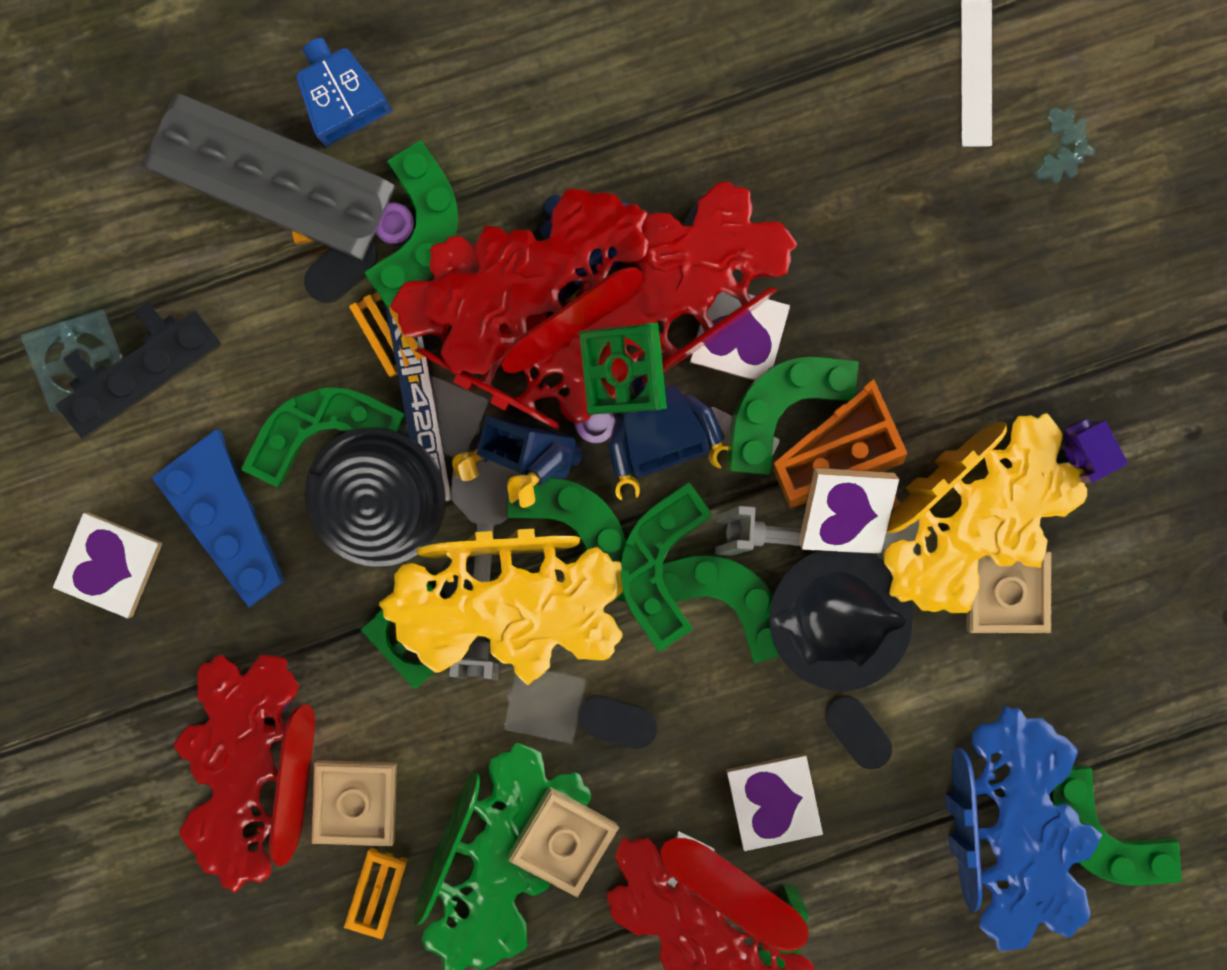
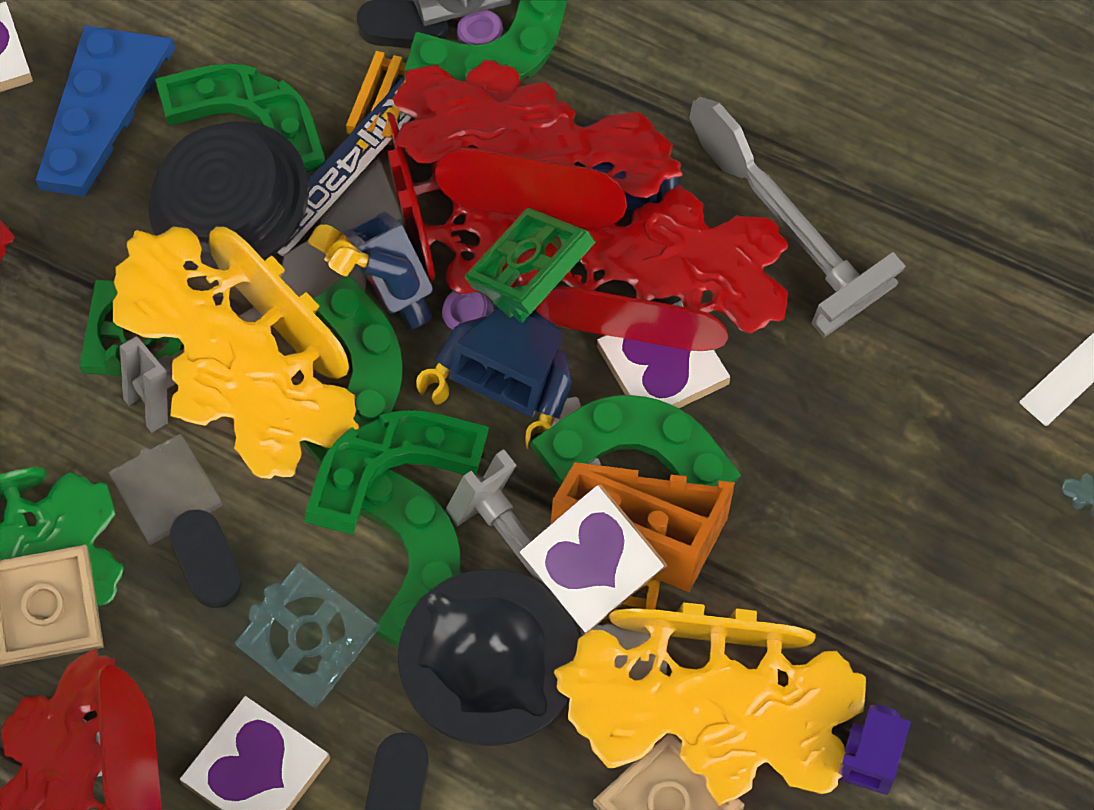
camera: 50 degrees right, 25 degrees down
none -> clear light blue piece [234,562,380,708]
none -> light grey piece [689,97,906,338]

